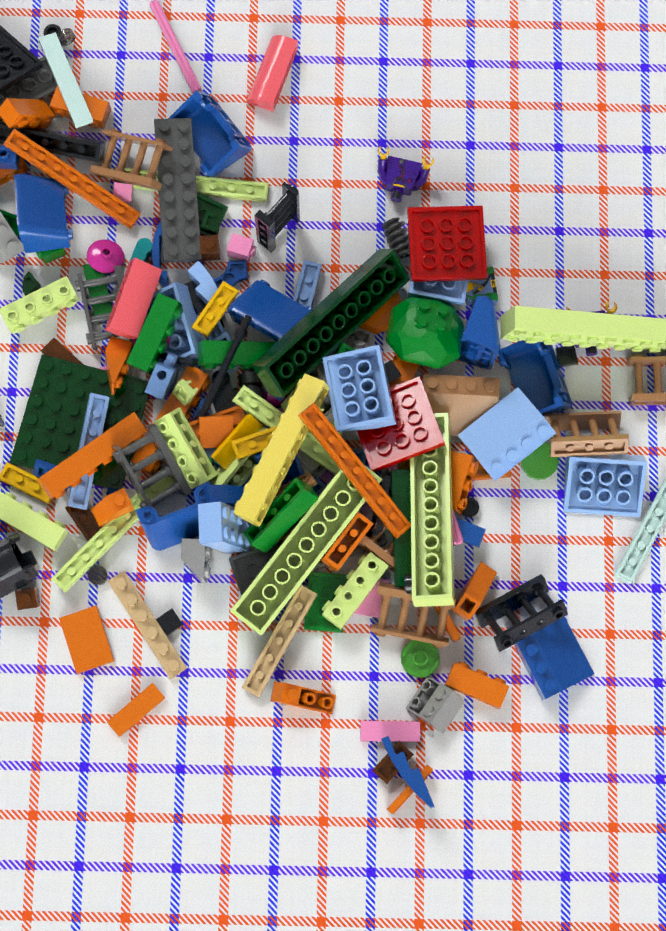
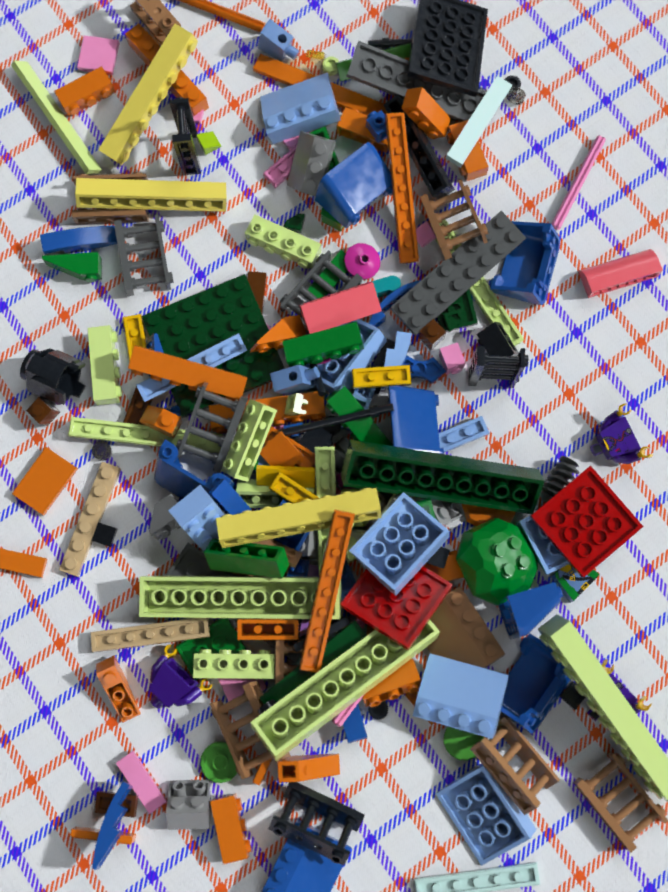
camera: 60 degrees right, 0 degrees up
none -> dark purple torso [149,644,212,708]
none -> black brick [476,322,519,356]

